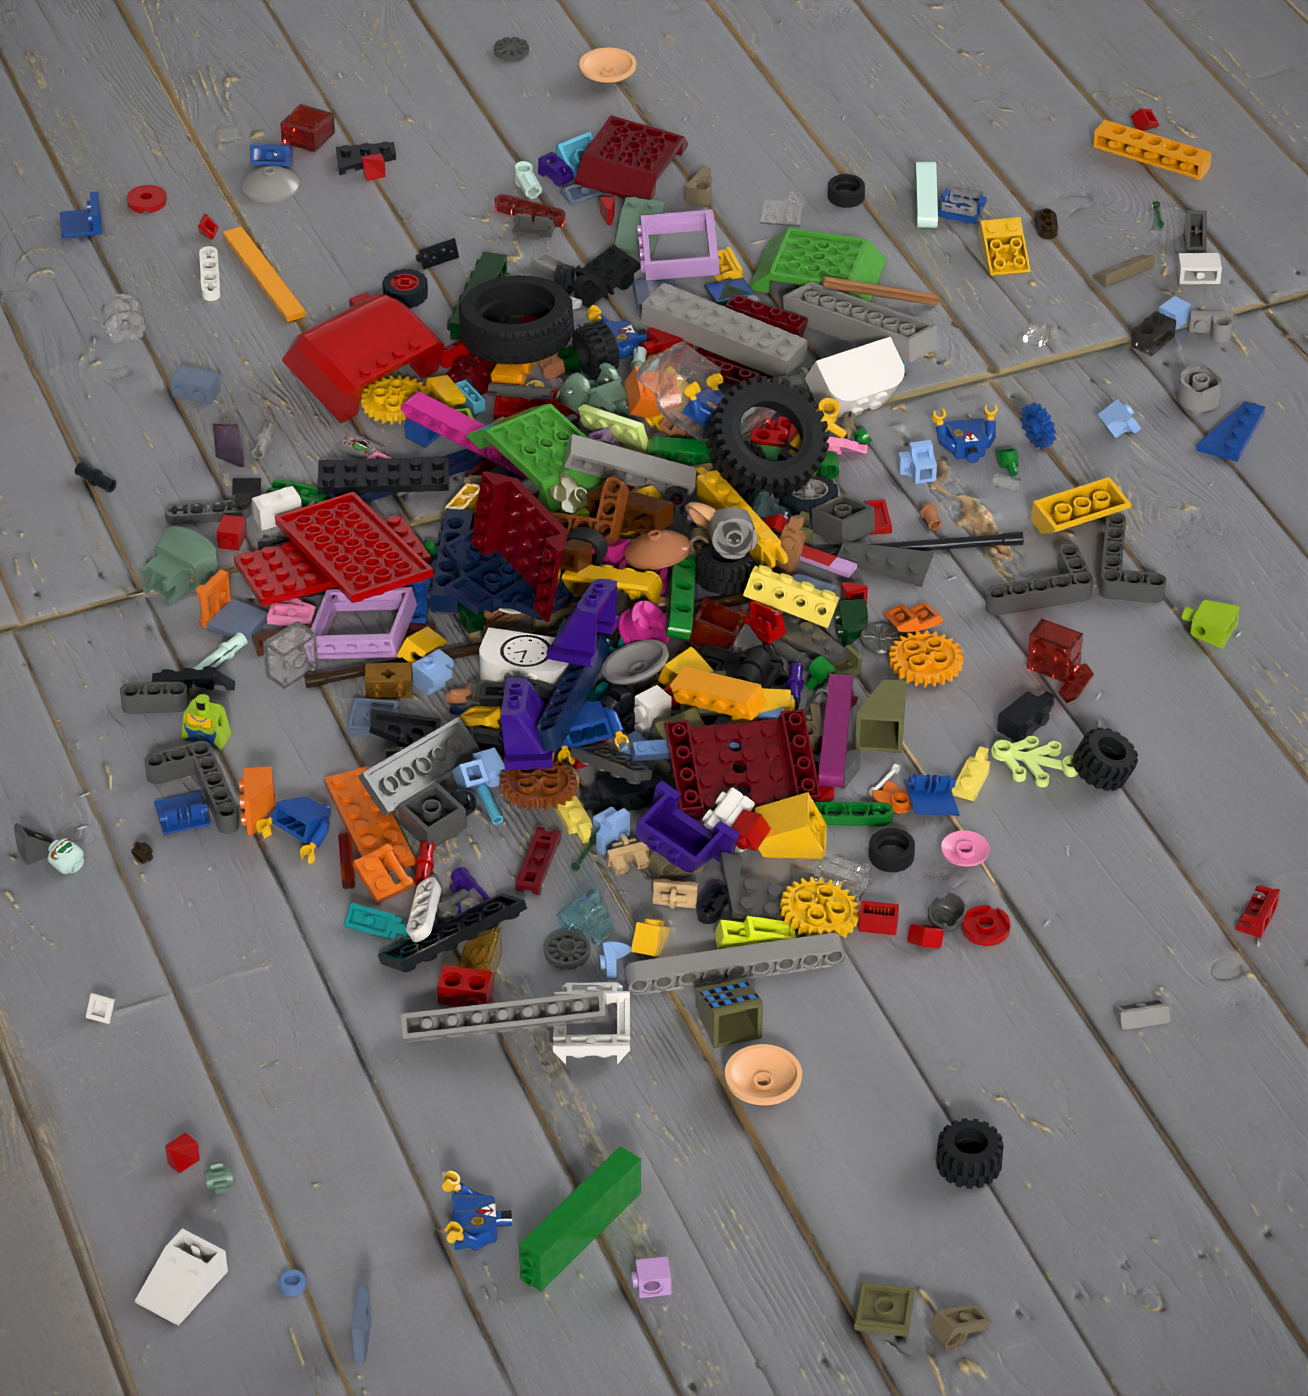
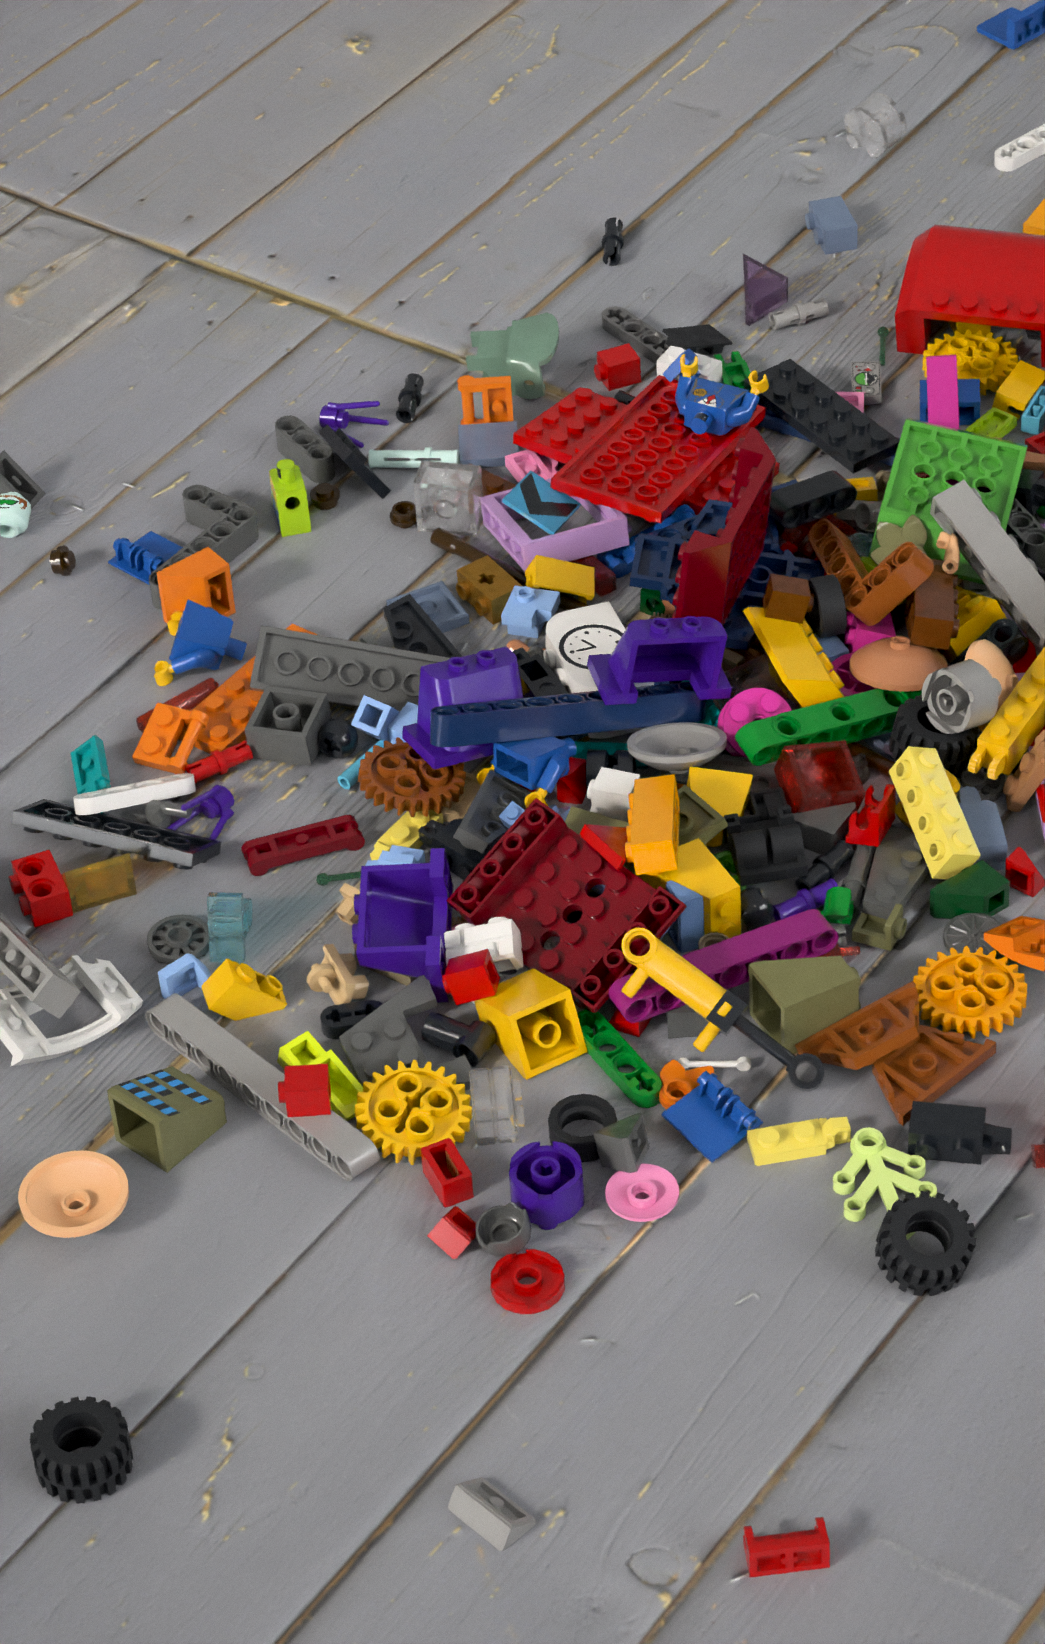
camera: 60 degrees right, 0 degrees up
none -> red brick [278,1064,331,1117]
none -> dark purple plant [319,401,389,448]
none -> dark brown plate [390,501,420,528]
none -> black pin [396,373,424,423]
none -> black piece [421,1012,497,1067]
none -> dark azure piece [502,471,581,535]
none -> dark purple brick [509,1141,585,1230]
none -> red tile [580,824,628,870]
none -> dark grey slope [593,1113,650,1173]
none -> yellow piece [621,928,824,1092]
none -> tile [662,348,701,382]
none -> blue torso [675,354,769,435]
none -> dark orange wing [795,981,919,1070]
none -> dark orange wing [872,1025,997,1126]
none -> clear green hinge [877,326,889,366]
none -> light nougat arm [936,531,960,574]

